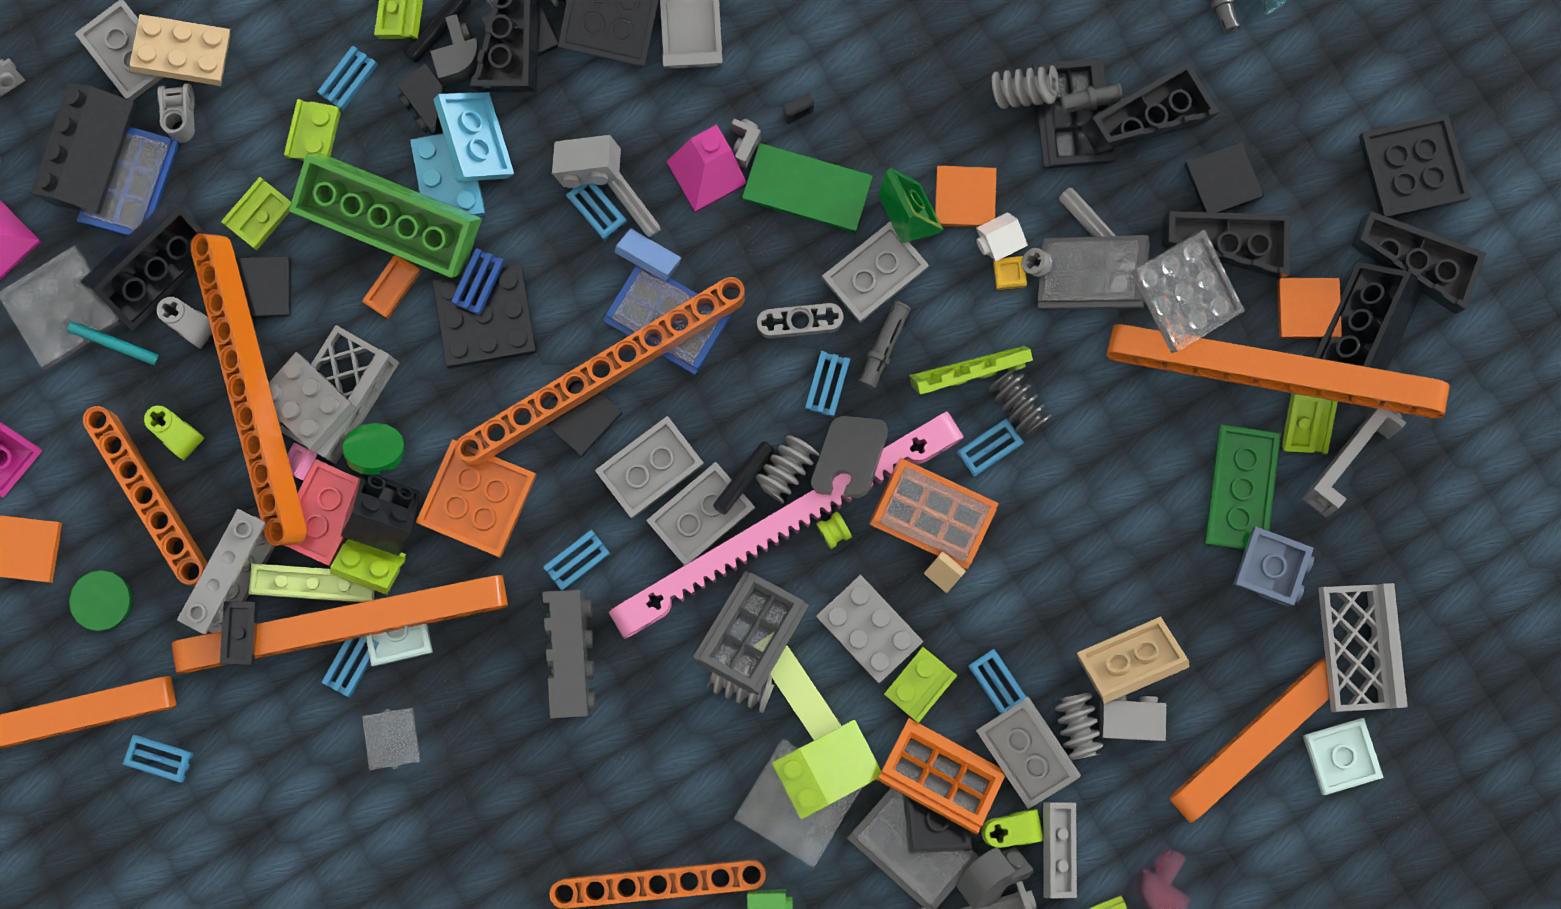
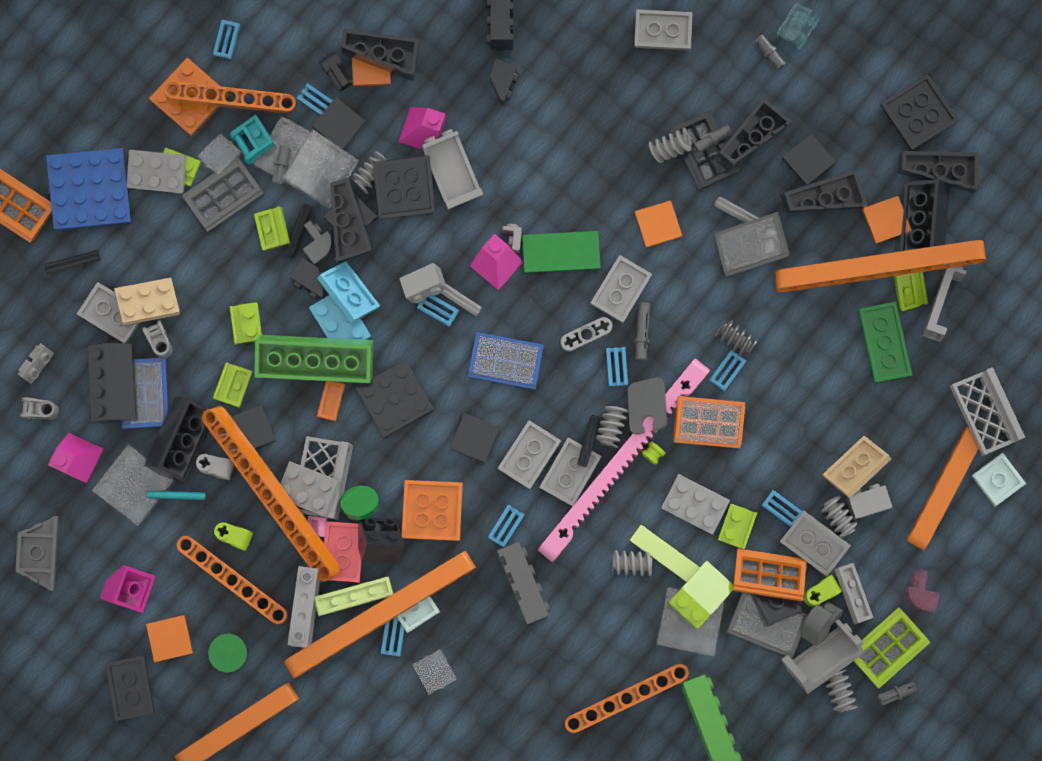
camera: 25 degrees left, 0 degrees up
dark azure tile [123,735,194,783] -> none
black plate [220,601,258,665] -> none
dark azure tile [317,46,378,111] -> none
lime plate [330,538,406,595] -> none
blue tile [451,248,505,315] -> none
orange beam [455,277,745,466] -> none
medium blue tile [614,229,681,282] -> none
dark grey piece [692,571,809,695] -> none
black tile [783,93,814,124] -> none
green slope [878,168,944,243] -> none
lime wing [909,346,1033,395] -> none
tan tile [924,551,966,593] -> none
white brick [976,212,1028,261] -> none
yellow tile [993,256,1027,290] -> none
light grey bush [1022,248,1053,277] -> none
clear plate [1130,230,1245,353] -> none
sand blue plate [1233,526,1314,607] -> none

